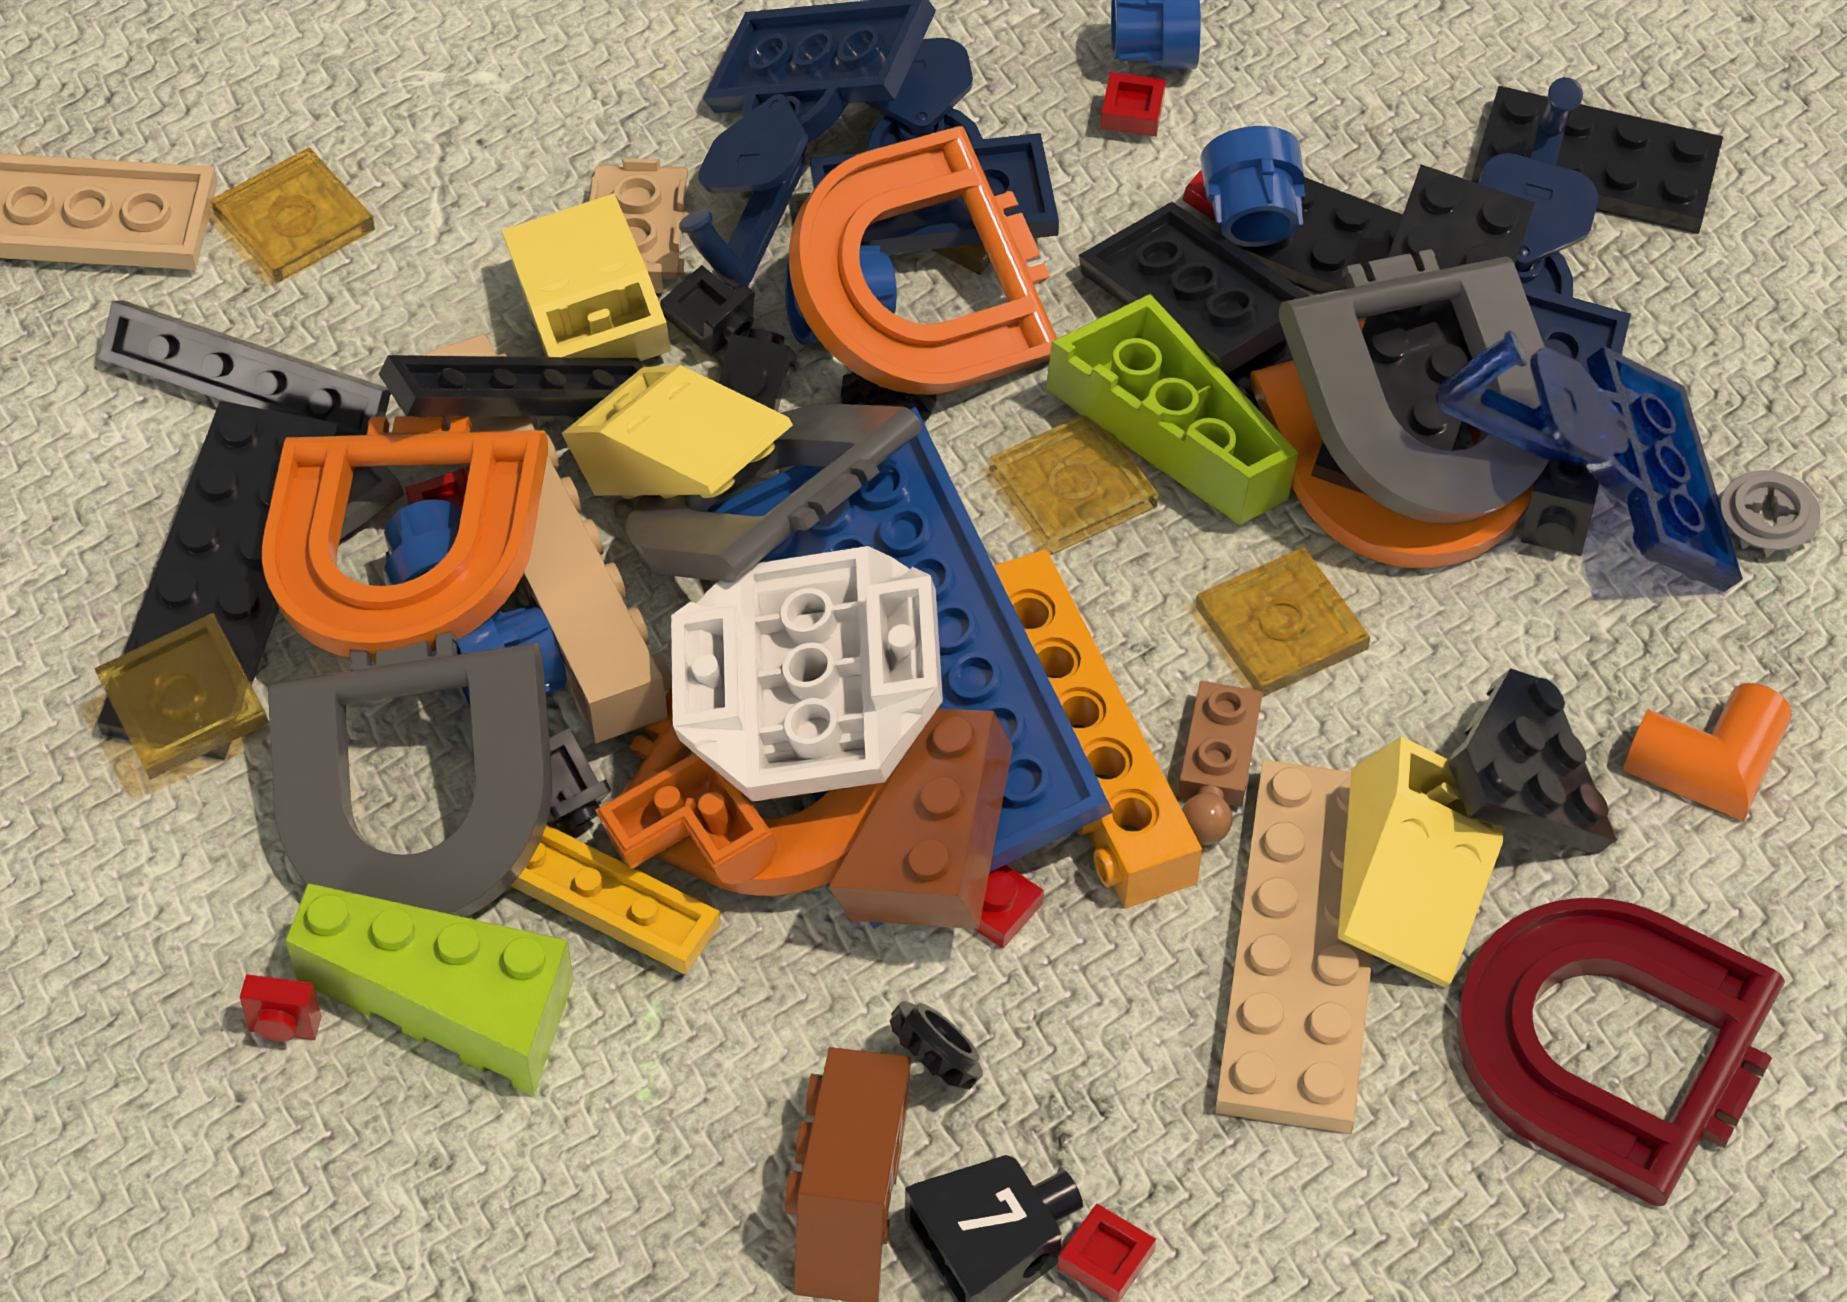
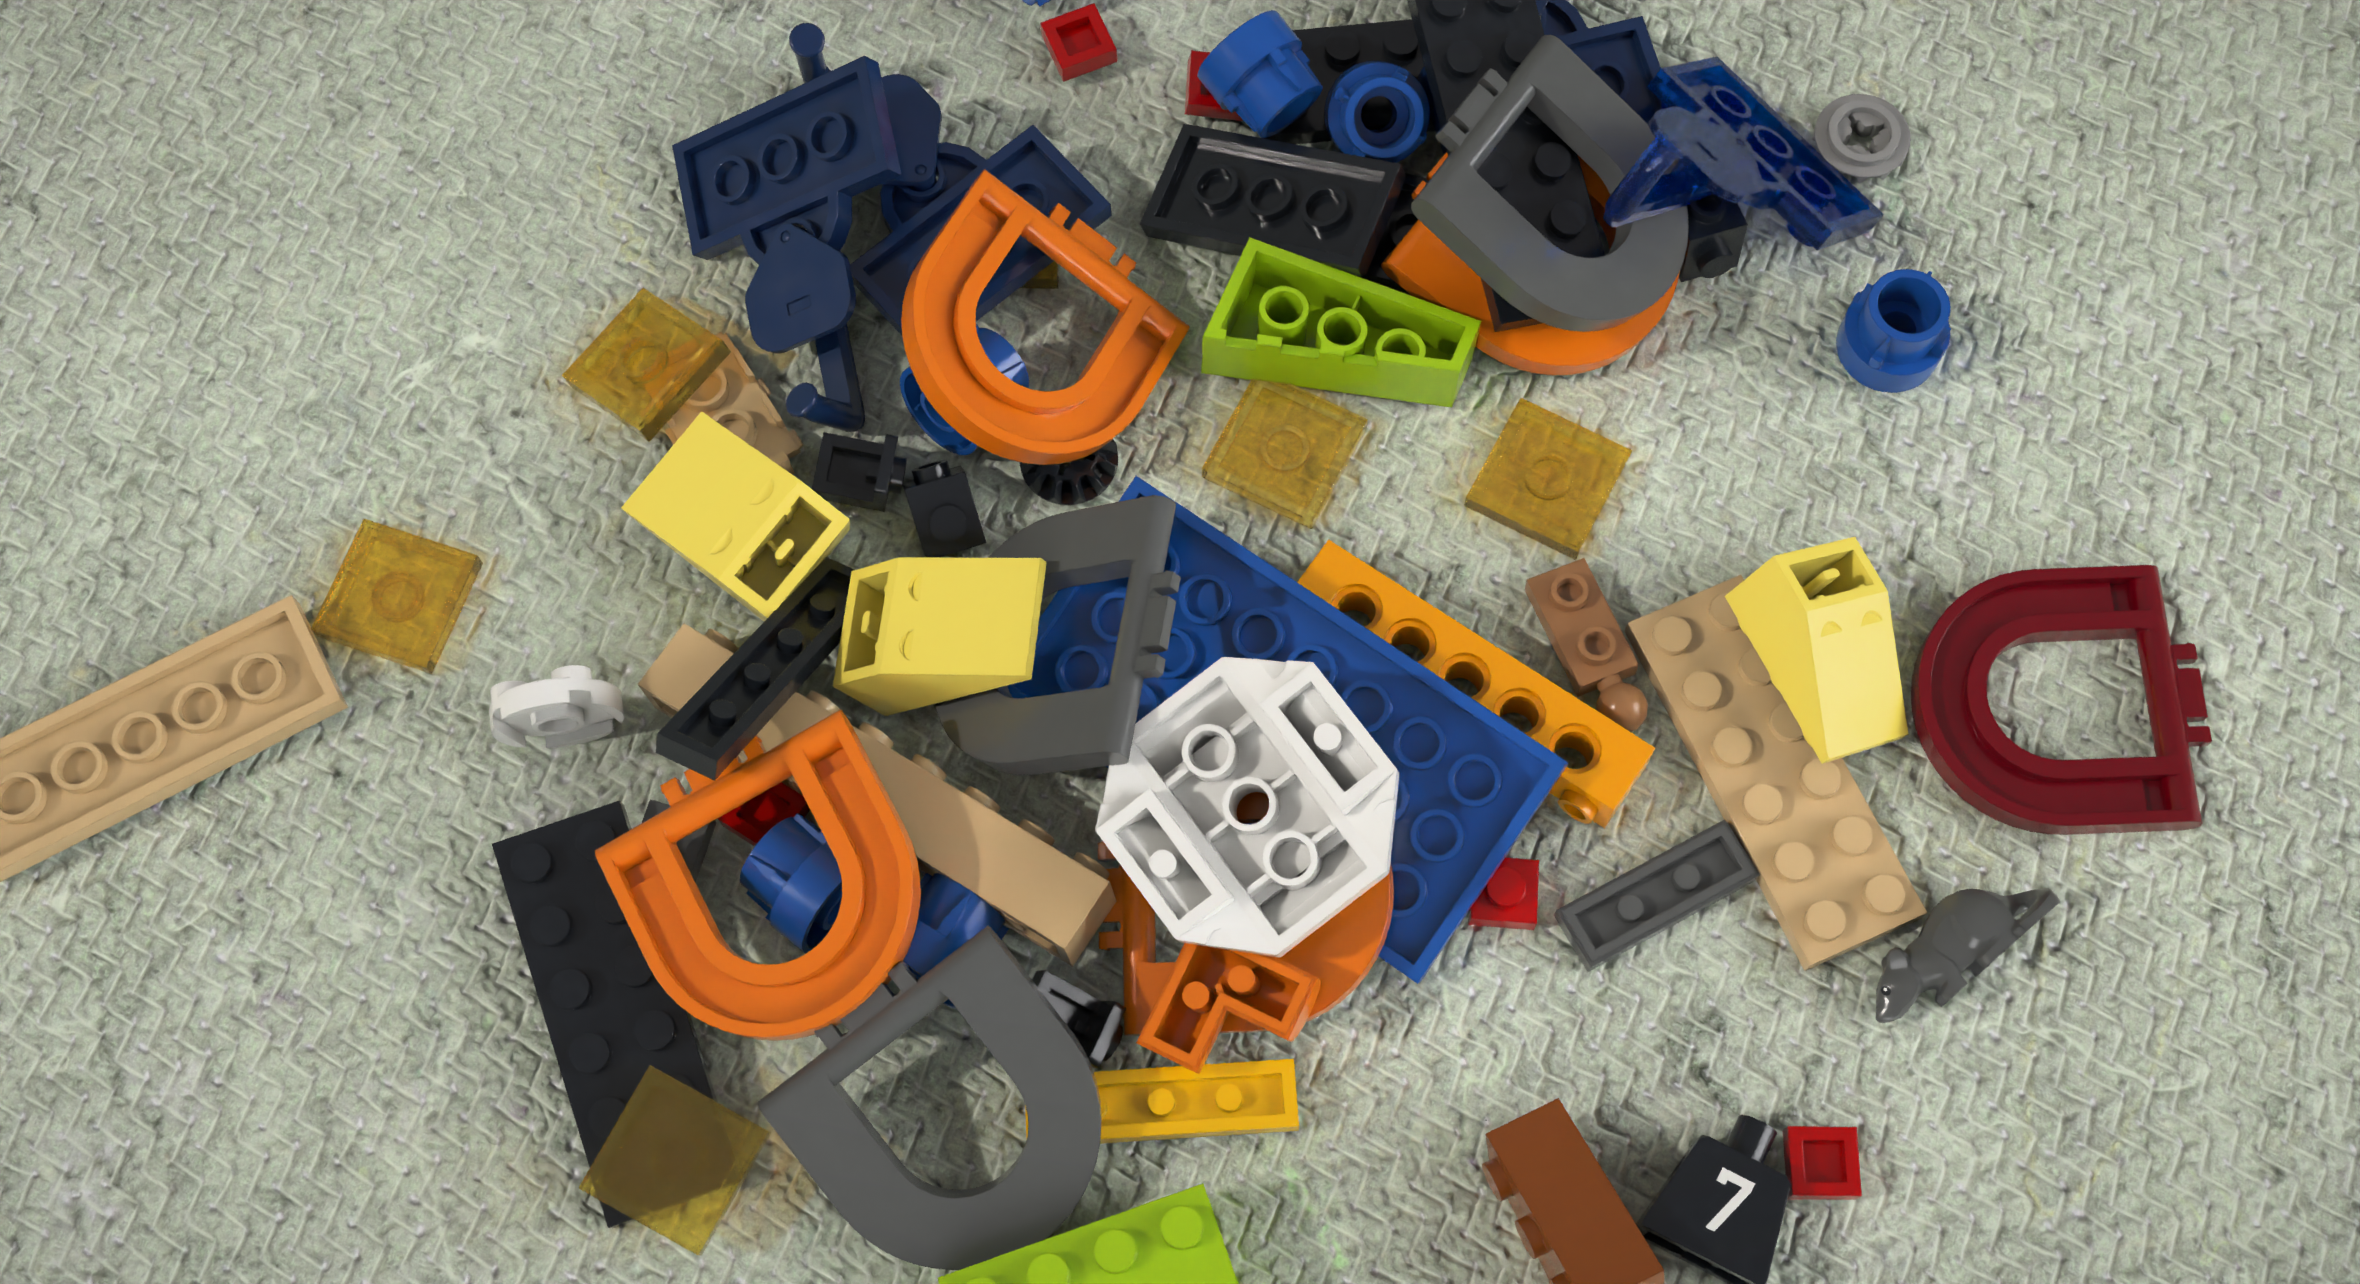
camera: 30 degrees left, 15 degrees up
plate [98,300,391,436] -> none
dark orange wedge [828,708,1013,929] -> none
black gear [889,1001,983,1090] -> none
black plate [1448,668,1617,854] -> none
orange brick [1622,683,1792,822] -> none
none -> white plate [489,665,624,748]
none -> clear yellow tile [561,288,731,442]
none -> blue piece [1324,61,1430,163]
none -> dark grey tile [1554,819,1760,972]
none -> blue piece [1836,269,1951,393]
none -> dark grey animal [1876,888,2061,1023]

